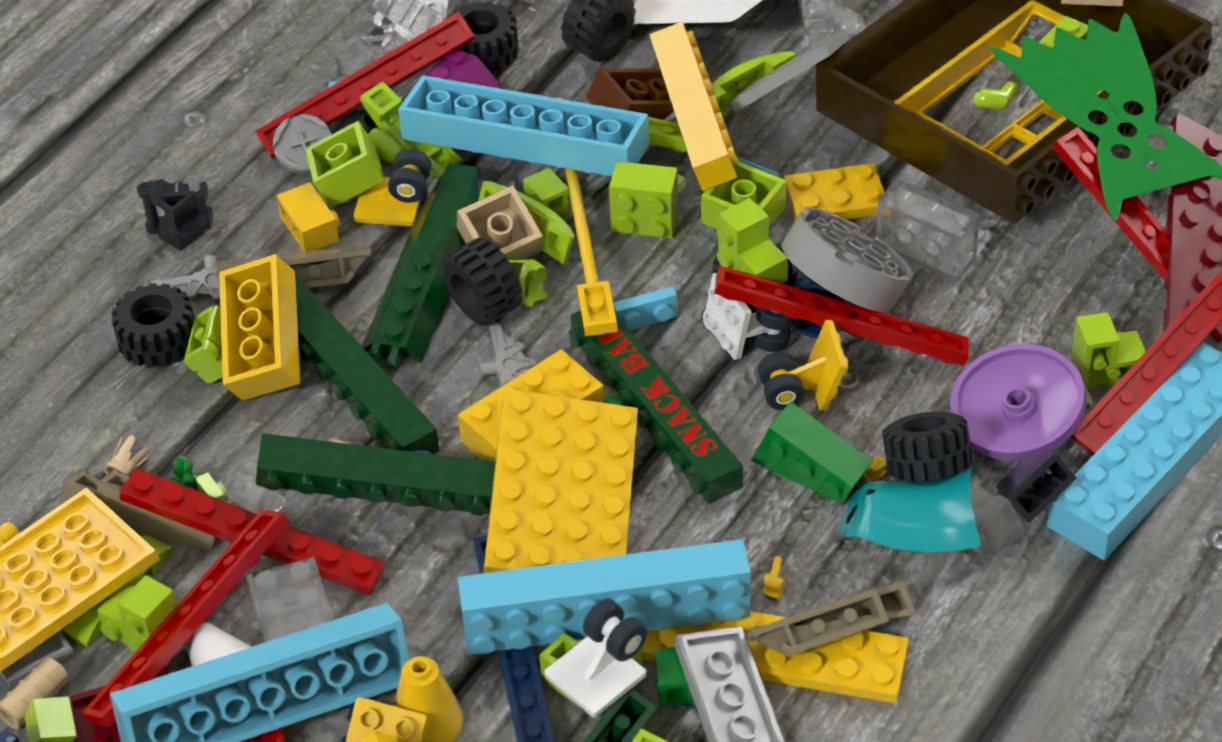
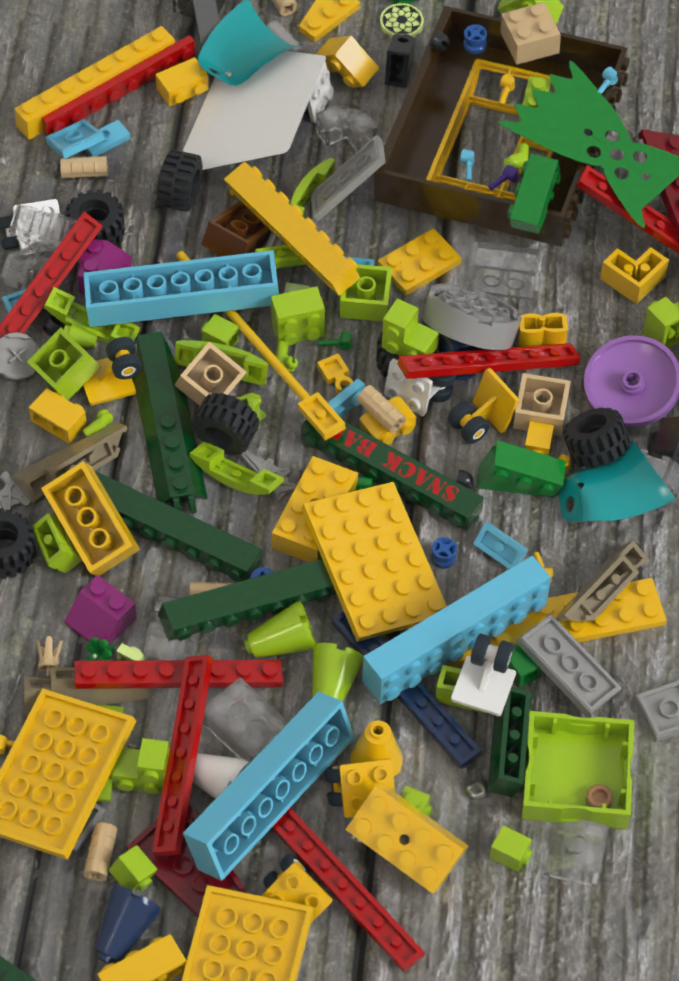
camera: 30 degrees left, 10 degrees up
none -> magenta slope [64,575,137,644]
none -> lime arm [83,409,113,437]
none -> lime slope [190,442,284,495]
none -> lime cone [244,601,317,658]
none -> lime arm [275,340,298,372]
none -> lime cone [312,643,363,702]
none -> yellow plate [317,353,353,394]
none -> green hand [318,331,353,350]
none -> tan axle [357,385,406,433]
none -> yellow brick [359,396,416,445]
none -> blue wheel [431,537,457,569]
none -> black hinge [456,469,474,489]
none -> medium azure hand [460,149,475,182]
none -> medium azure plate [473,522,528,569]
none -> dark purple hand [488,165,520,191]
none -> yellow hand [498,74,515,106]
none -> green wedge [507,154,561,234]
none -> tan brick [513,373,571,437]
none -> yellow brick [517,313,568,347]
none -> yellow brick [525,421,554,456]
none -> medium azure hand [598,67,618,94]
none -> yellow brick [600,247,669,304]

